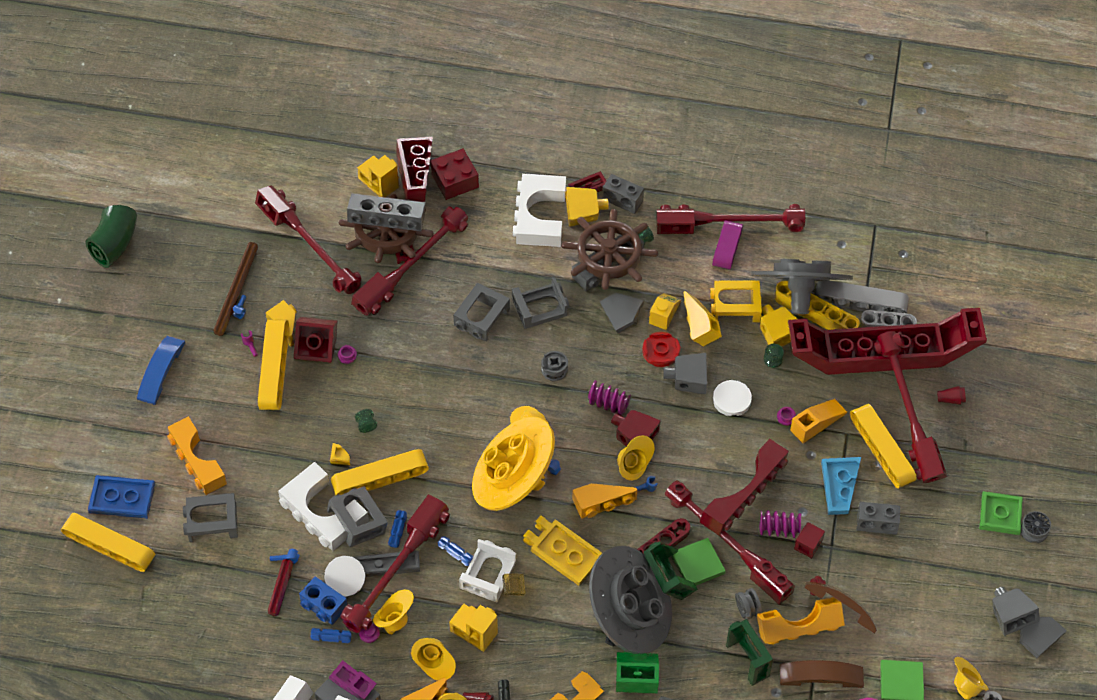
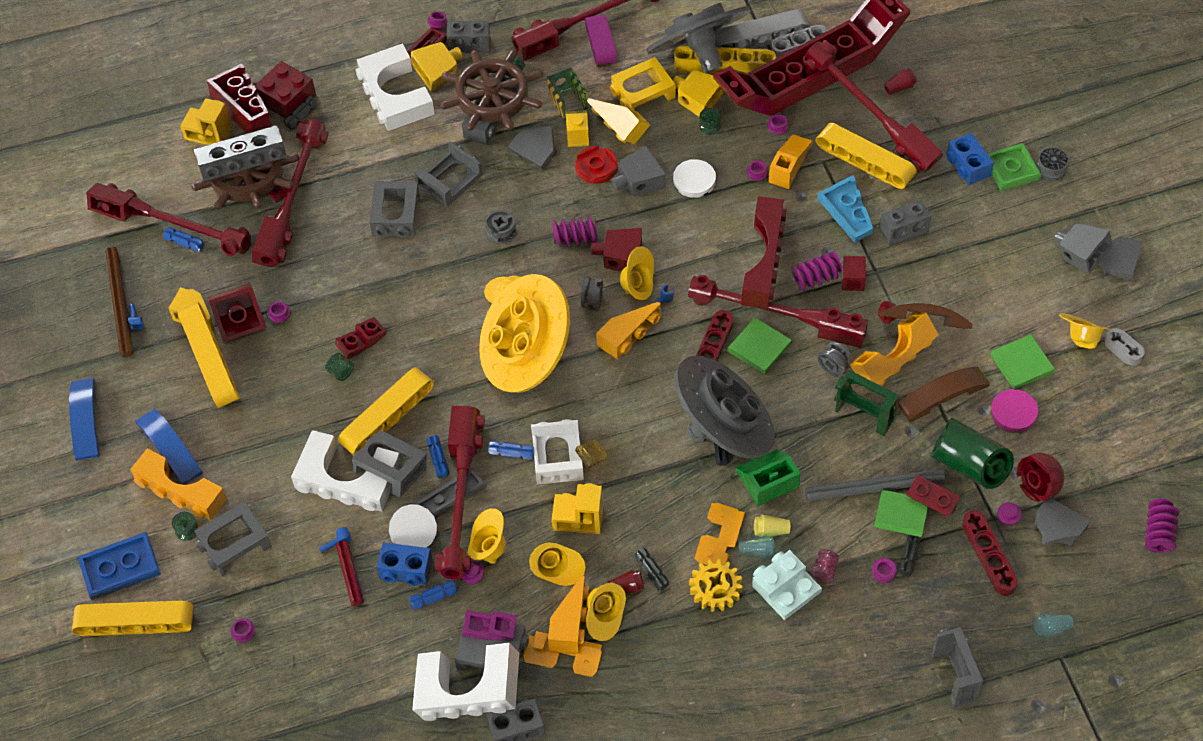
camera: 25 degrees left, 0 degrees up
magenta hand [241,330,258,357] -> none
yellow tile [330,443,350,465] -> none
yellow tile [523,515,602,586] -> none
dark green panel [643,541,698,600] -> none
none -> blue slope [135,409,203,485]
none -> blue axle [163,227,204,252]
none -> clear green wheel [171,511,199,541]
none -> magenta plate [231,618,256,643]
none -> pearl dark grey axle [284,96,317,129]
none -> dark red slope [335,317,387,359]
none -> magenta plate [427,11,448,29]
none -> clear green piece [547,67,588,118]
none -> dark grey wheel [581,276,603,309]
none -> magenta plate [768,114,789,134]
none -> blue brick [946,133,994,185]

